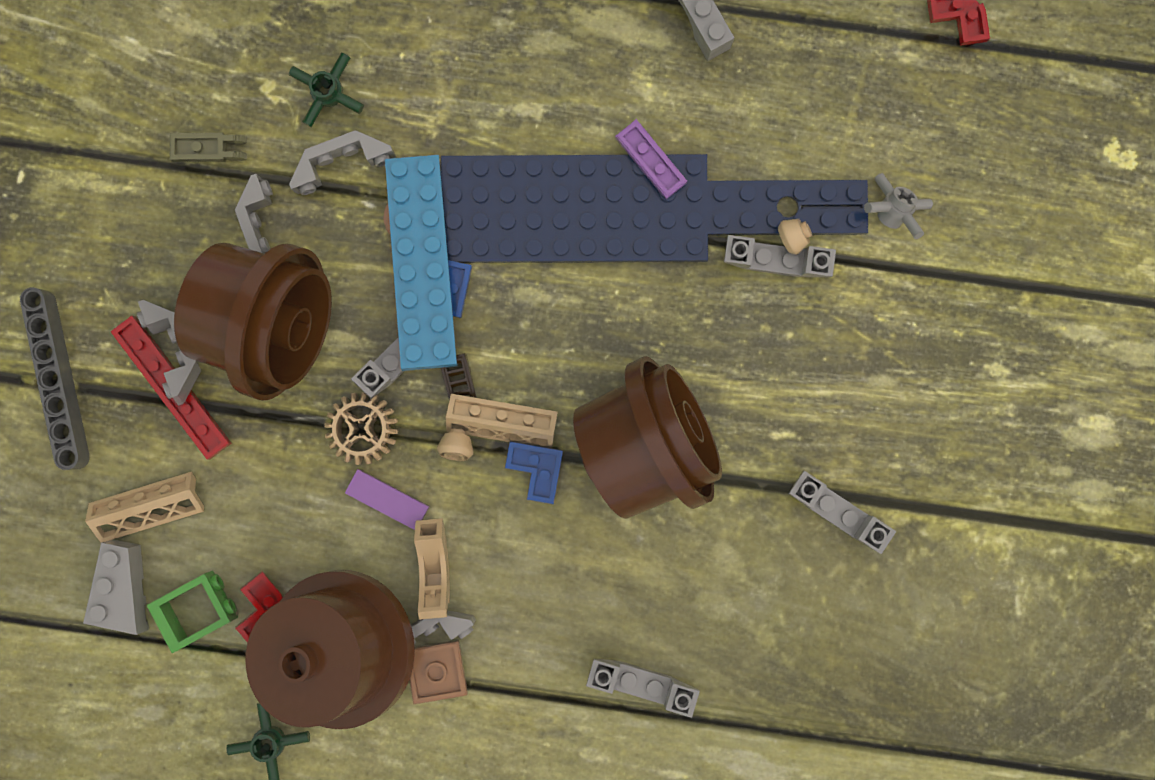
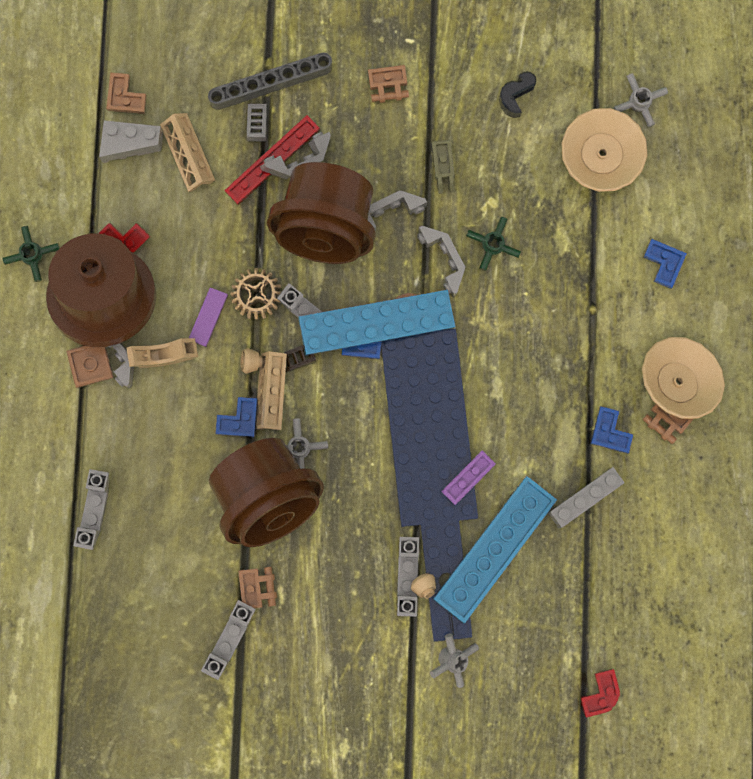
camera: 75 degrees right, 5 degrees down
bright green window [146,571,238,653] -> none
none -> medium nougat plate [106,72,147,114]
none -> medium nougat plate [238,567,277,608]
none -> light grey slope [247,104,267,141]
none -> light grey bar [286,418,328,469]
none -> medium nougat plate [368,65,409,103]
none -> dark azure plate [433,476,557,624]
none -> black animal [499,71,536,118]

